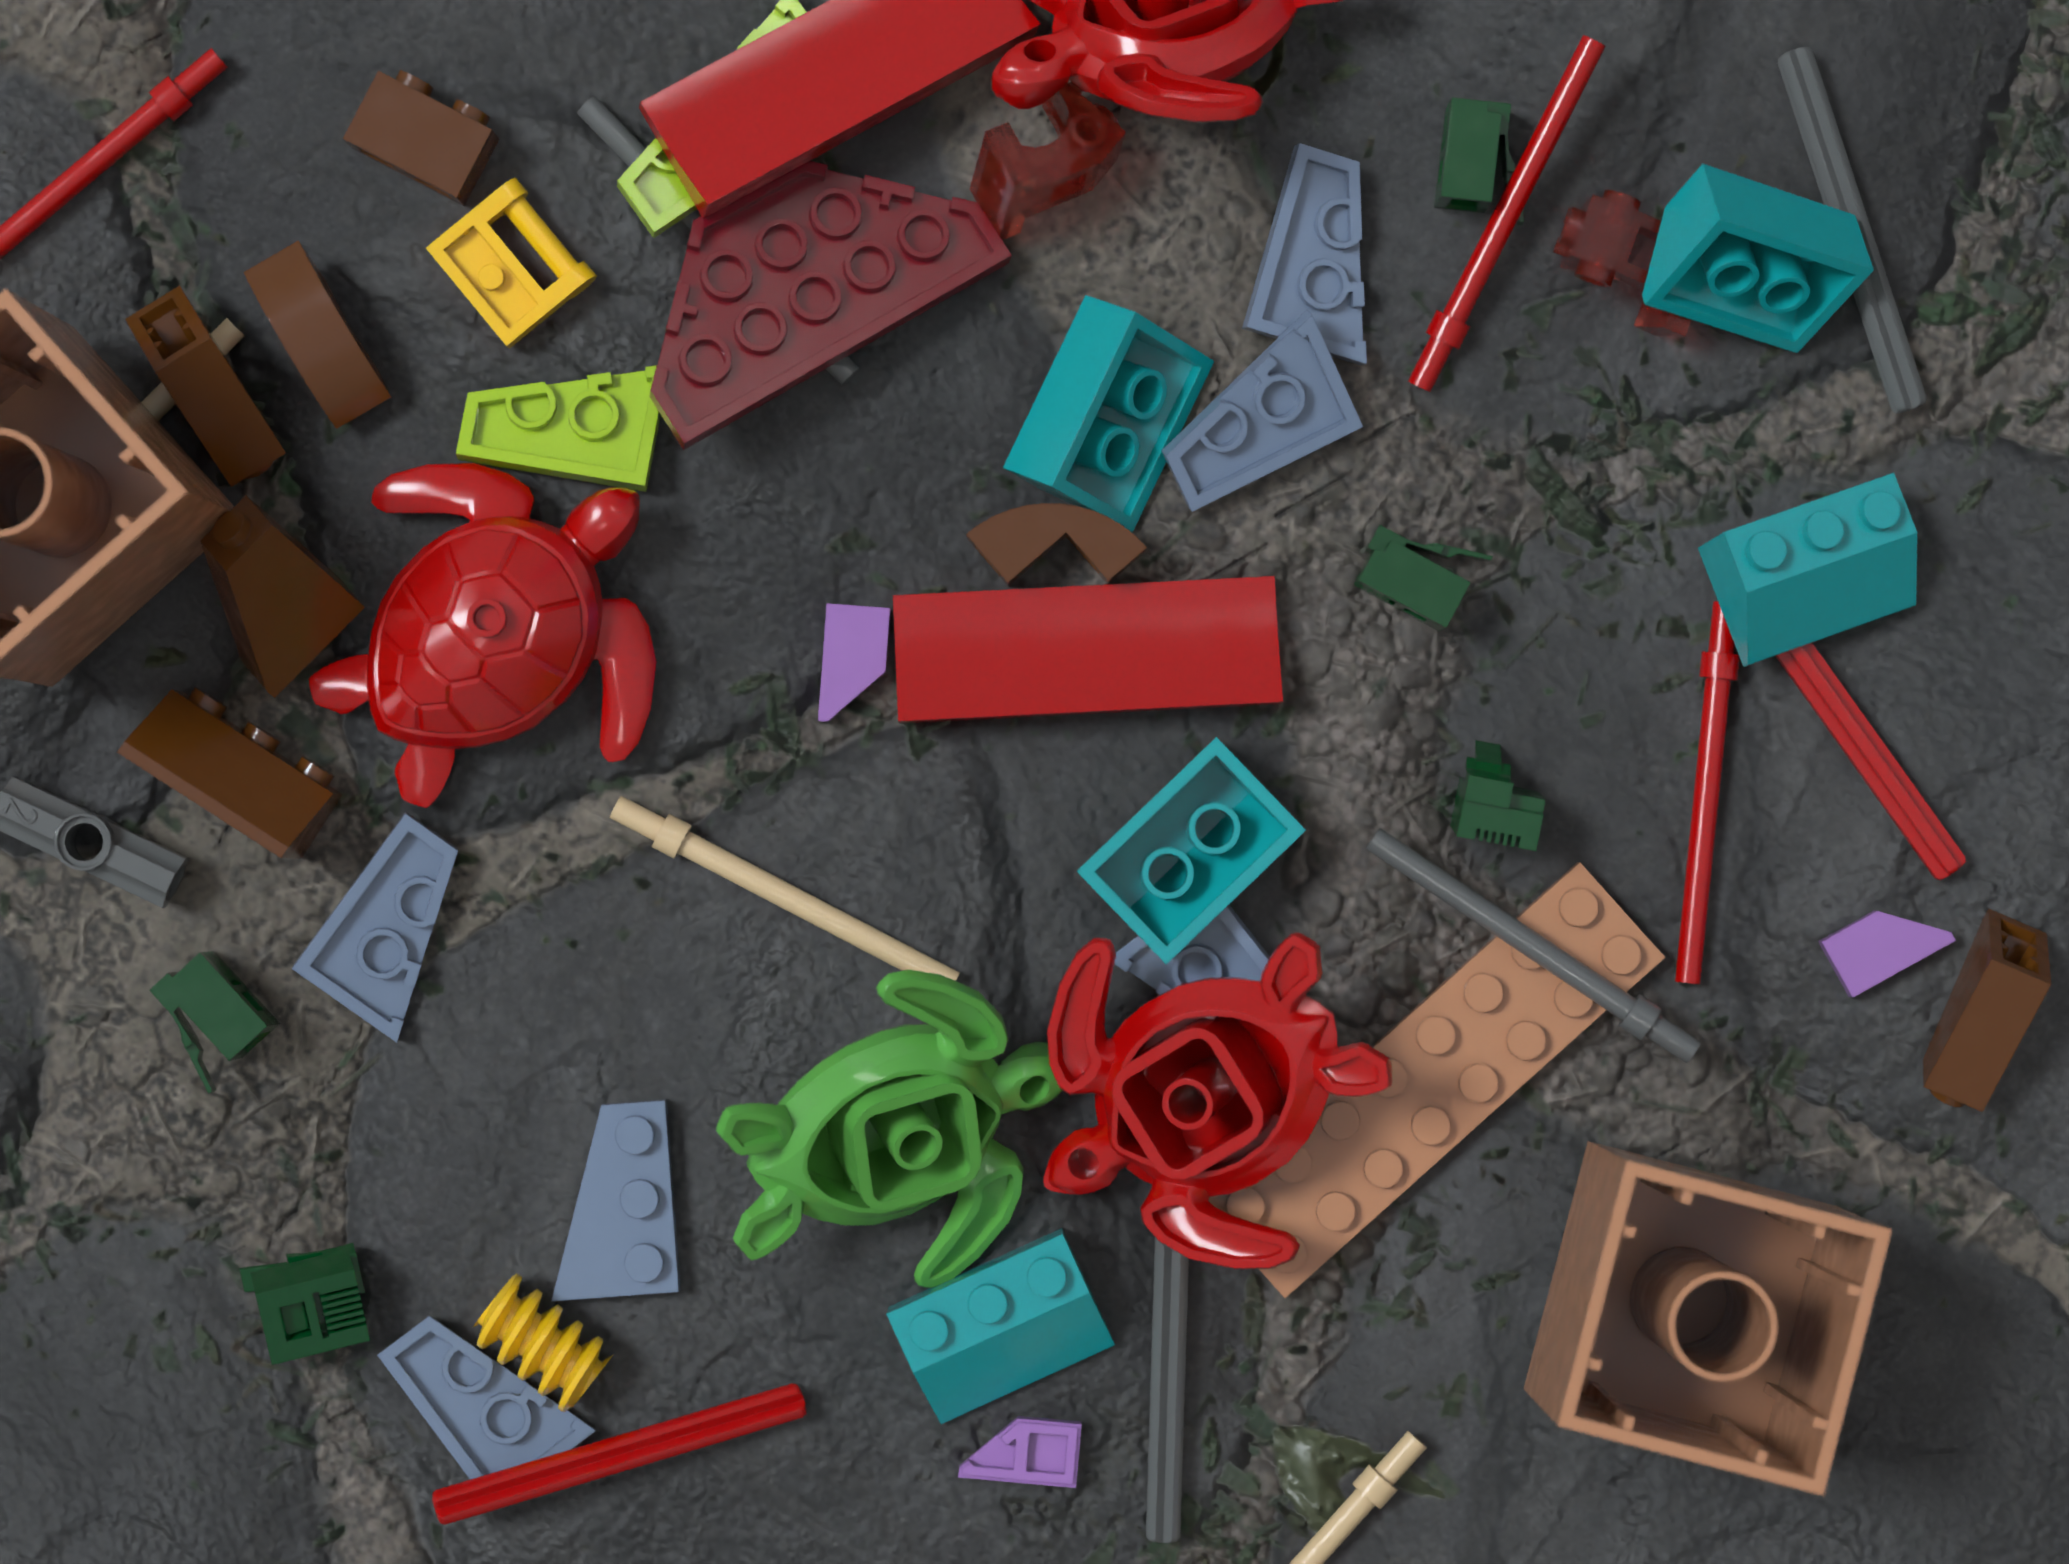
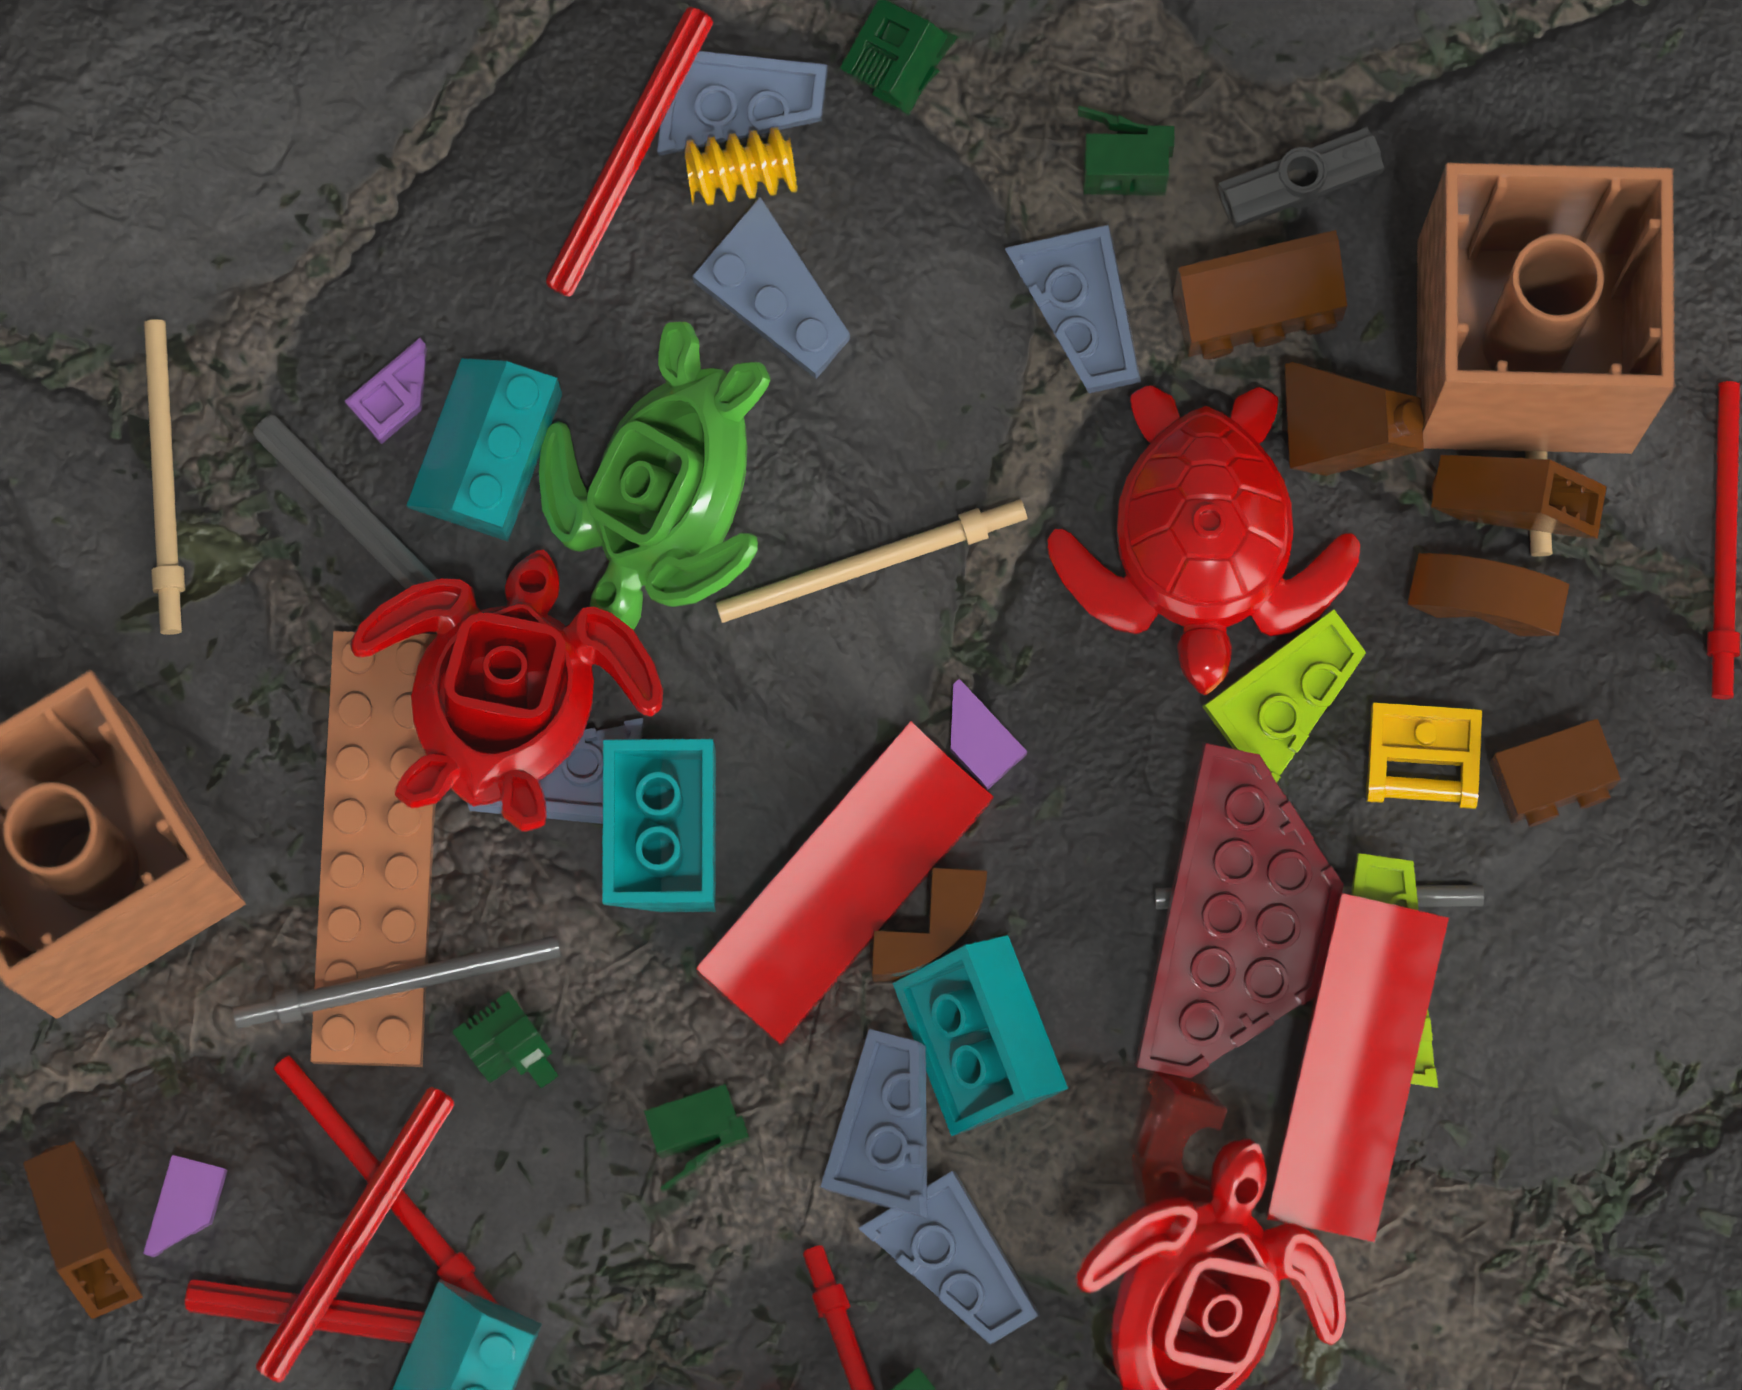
camera: 135 degrees right, 10 degrees down
none -> red axle [256,1087,454,1383]

